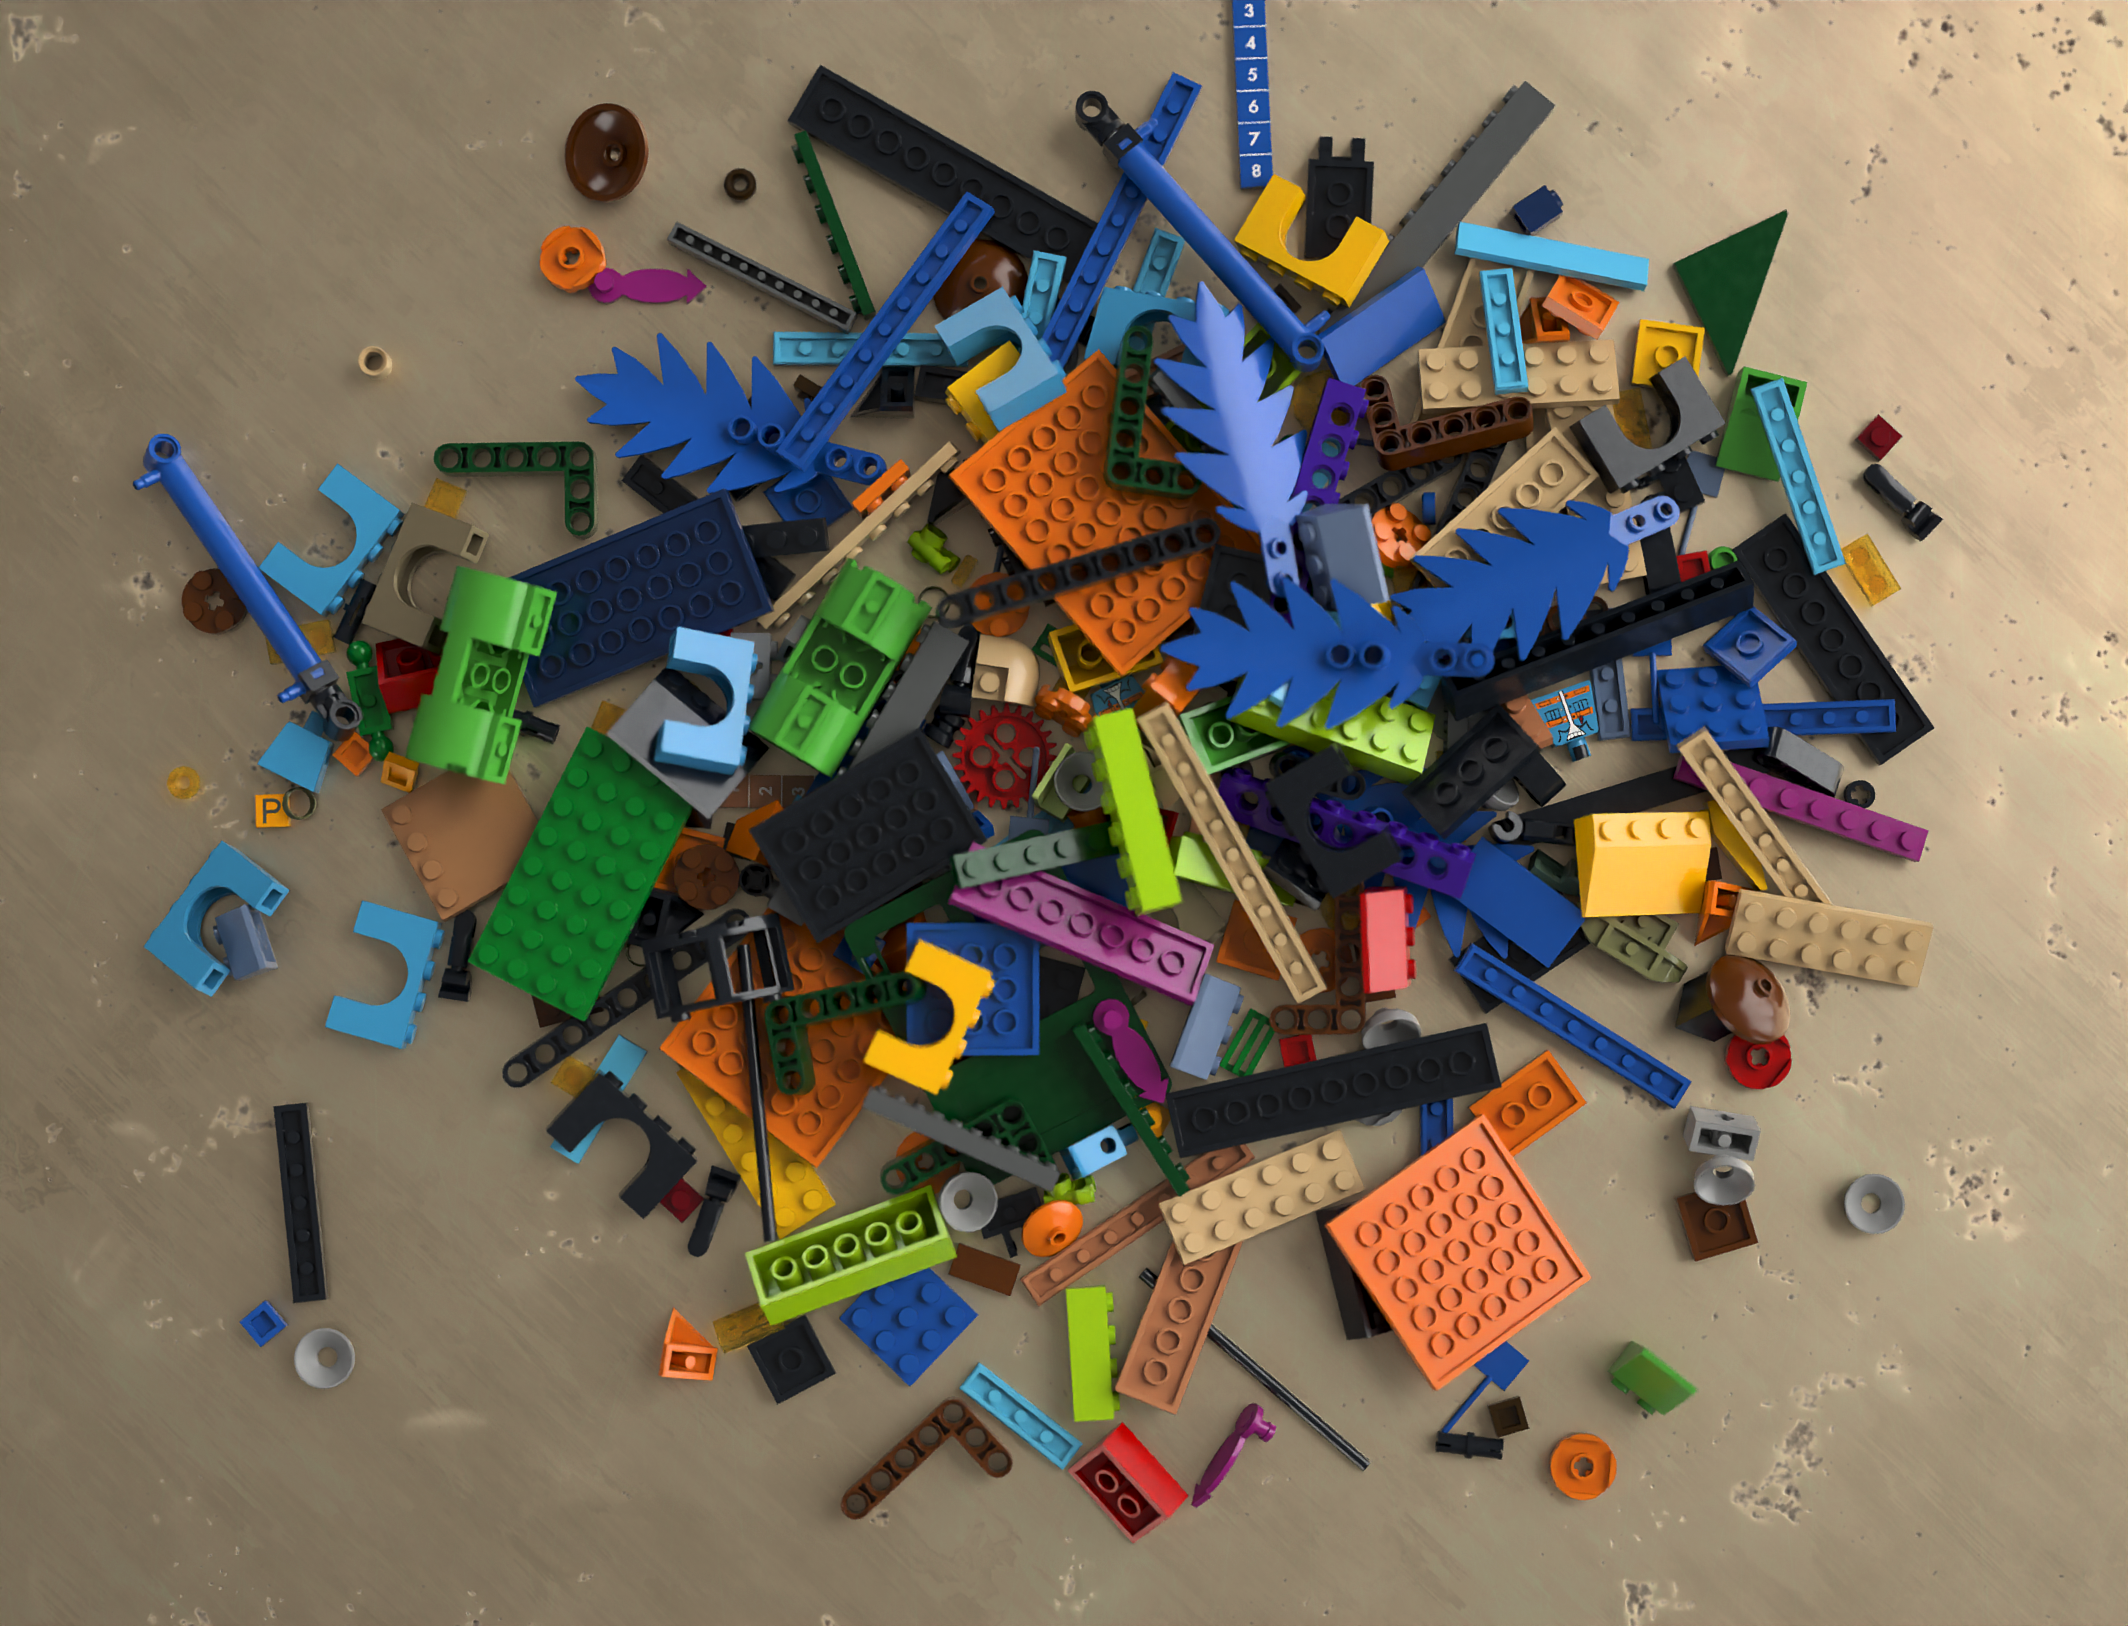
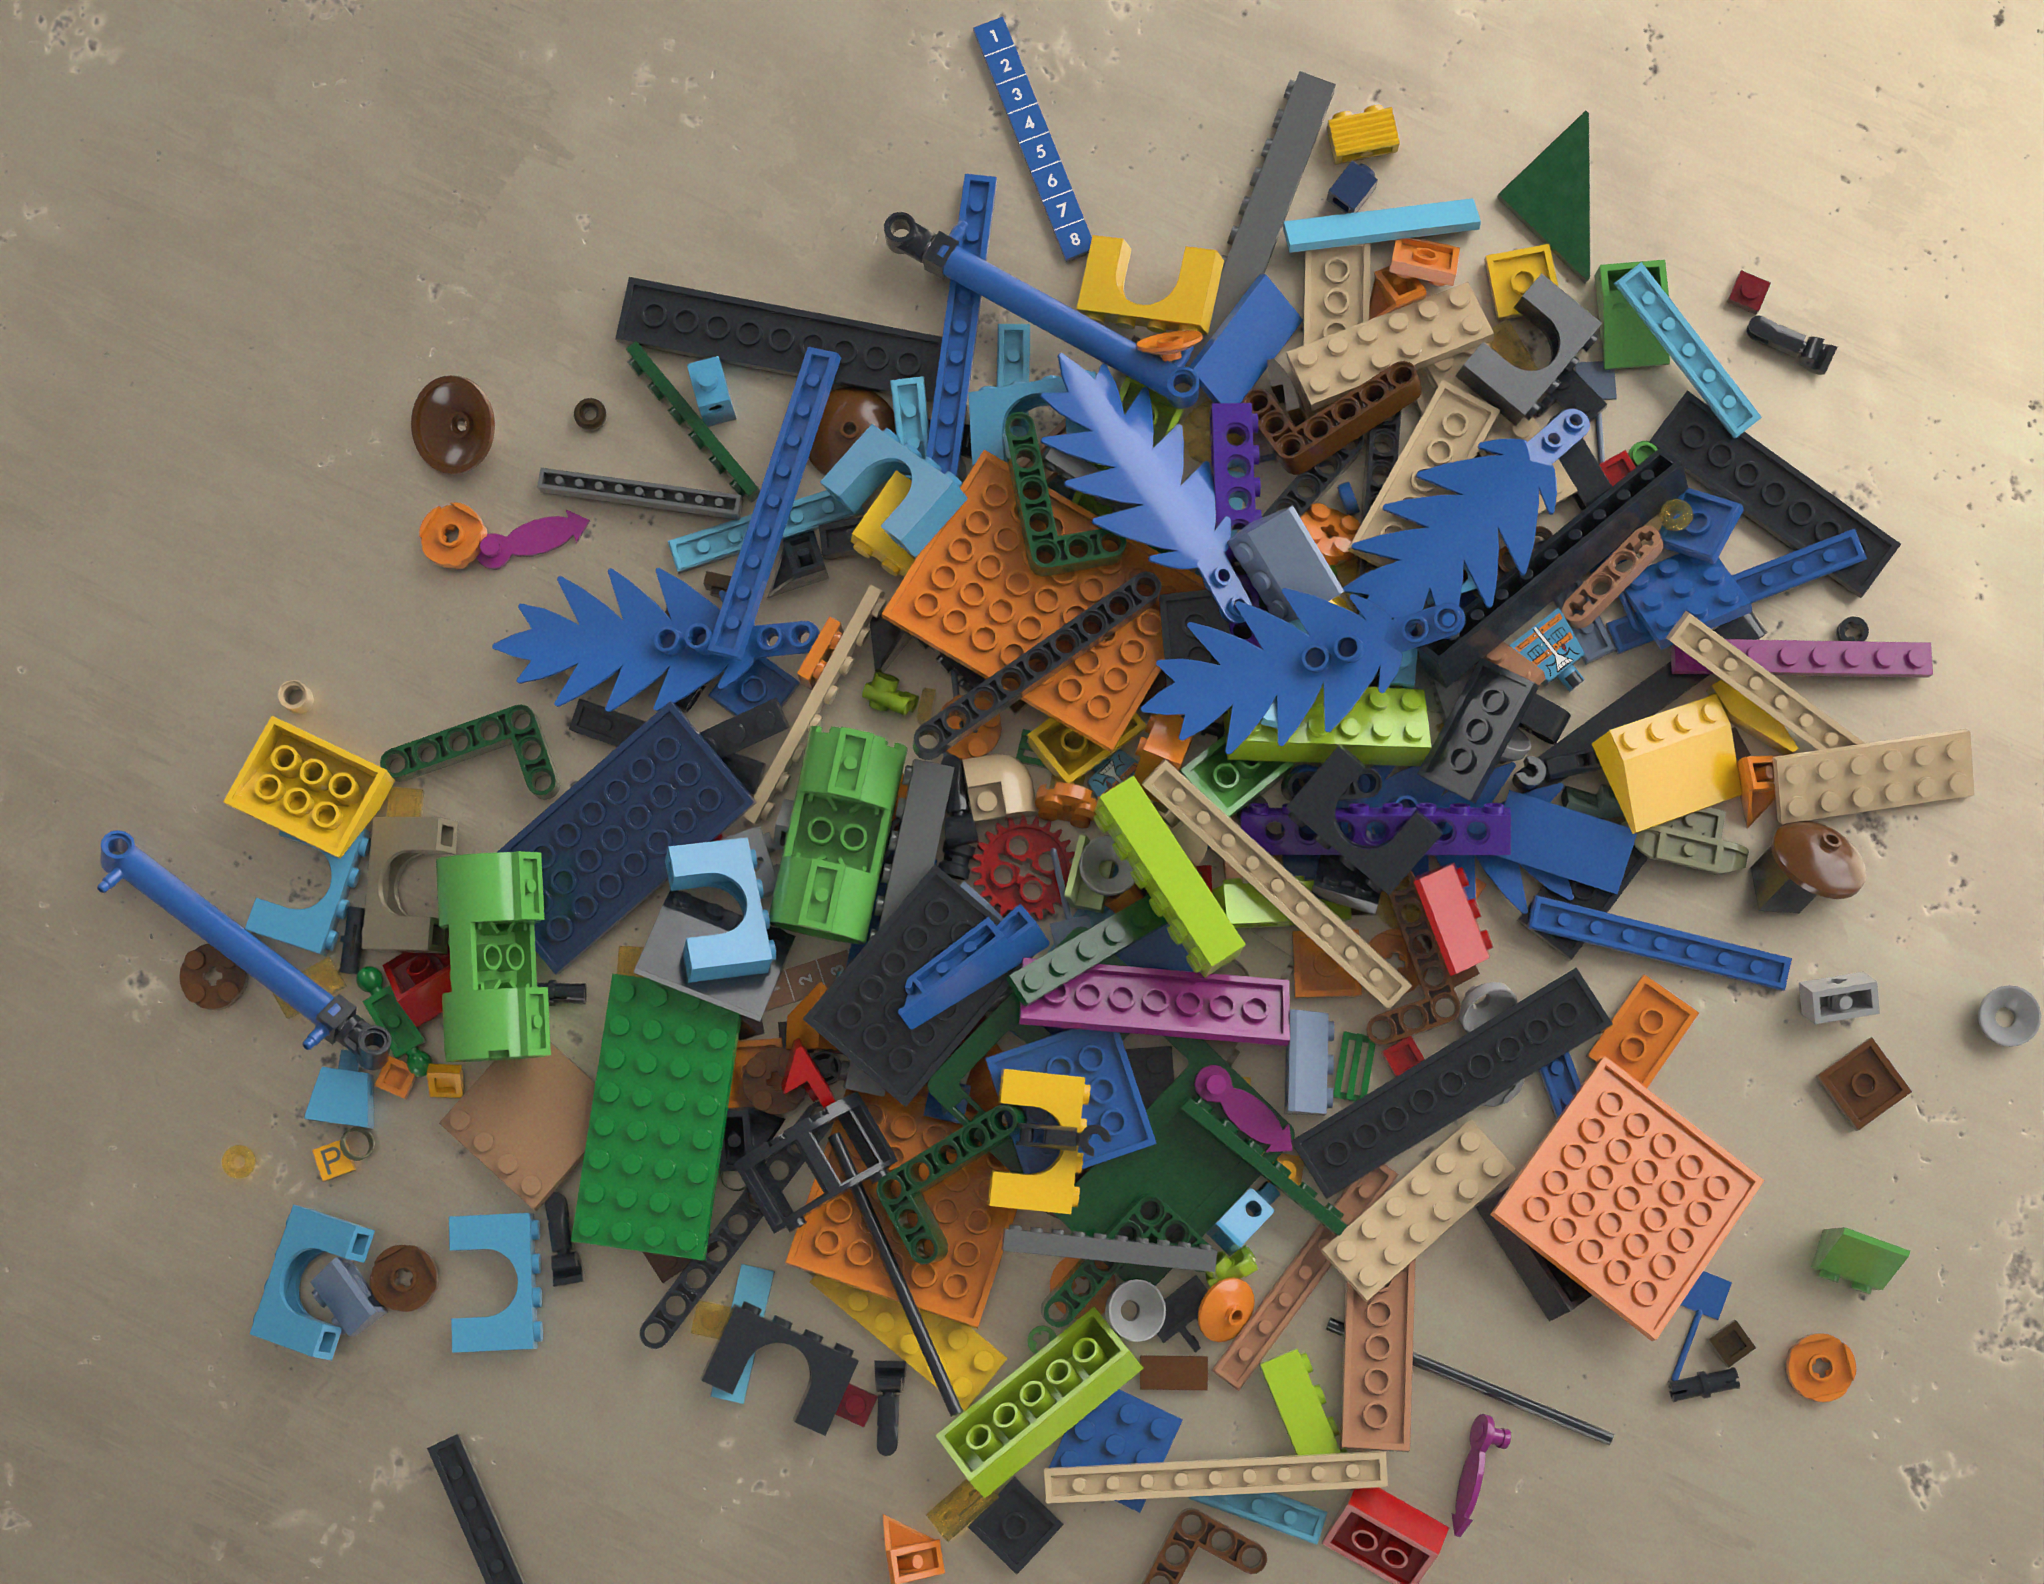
camera: 10 degrees left, 5 degrees down
olive axle [918,586,950,619] -> none
black tile [1304,136,1374,259] -> none
medium azure tile [1479,268,1528,395] -> none
light grey piece [1694,1154,1755,1205] -> none
red plate [1724,1034,1792,1089] -> none
beam [1756,726,1844,798] -> none
clear yellow plate [1841,533,1901,607] -> none
none -> yellow slope [223,716,395,859]
none -> reddish brown plate [370,1245,439,1312]
none -> dark azure torso [687,356,737,427]
none -> red slope [781,1038,836,1108]
none -> blue wedge [898,904,1050,1029]
none -> black piece [1016,1123,1111,1157]
none -> bright green bush [1027,1326,1057,1354]
none -> tan plate [1044,1451,1388,1504]
none -> orange dish [1137,330,1203,361]
none -> dark brown slope [1267,358,1307,427]
none -> yellow brick [1326,105,1400,165]
none -> nougat beam [1562,526,1663,629]
none -> clear yellow plate [1660,499,1693,531]

